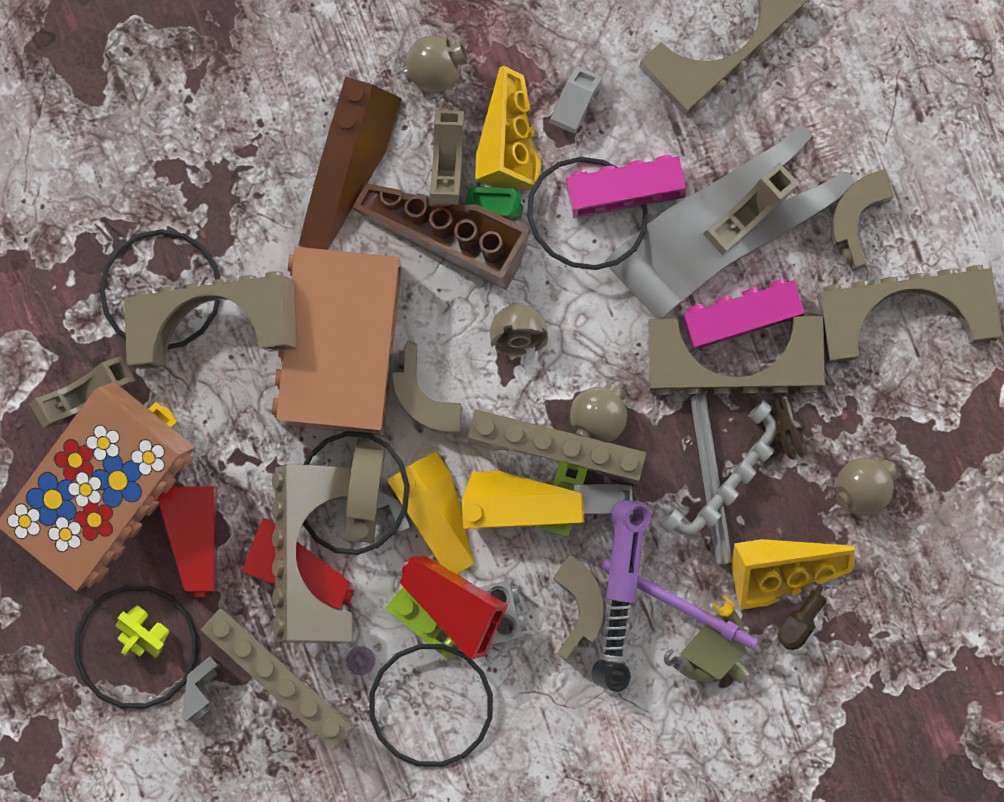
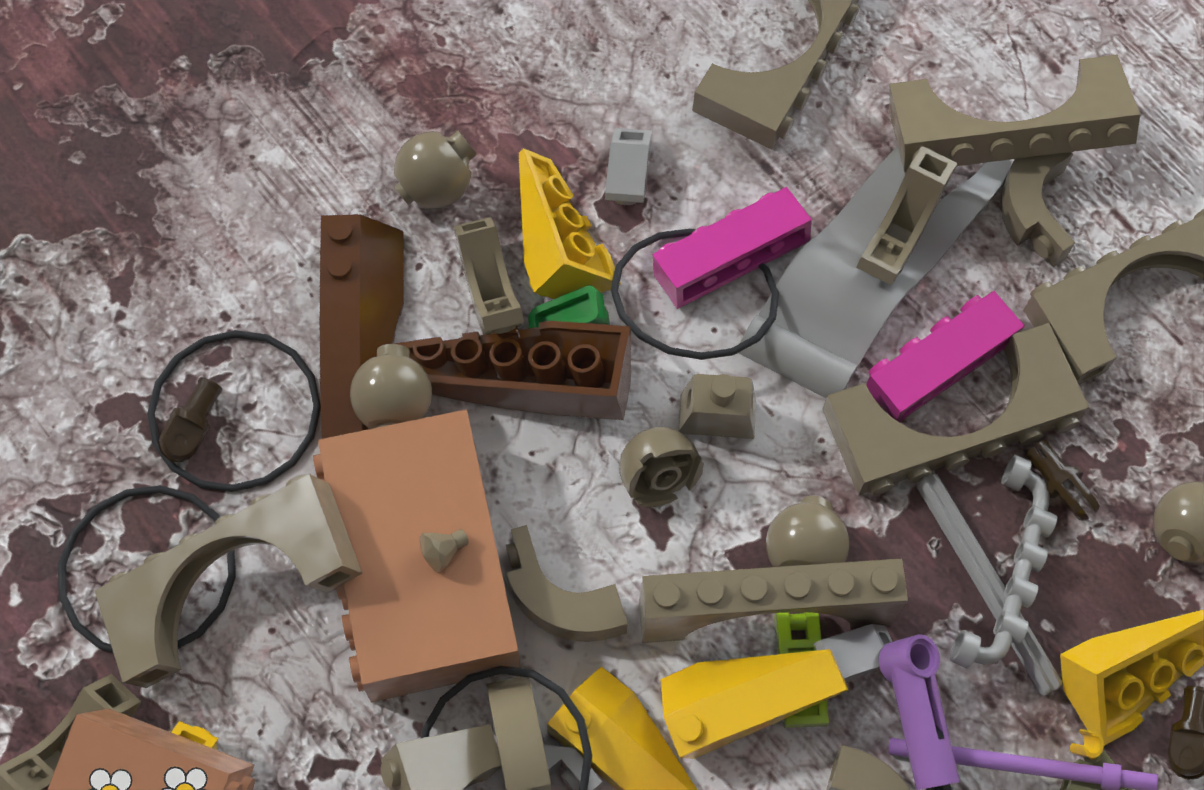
camera: 25 degrees left, 15 degrees down
none -> black piece [147,330,321,492]
none -> dark brown arm [158,377,223,462]
none -> dark tan brick [350,344,432,429]
none -> dark tan rock [419,529,469,573]
none -> dark tan torso [678,374,756,439]
none -> dark tan arch [889,54,1141,173]

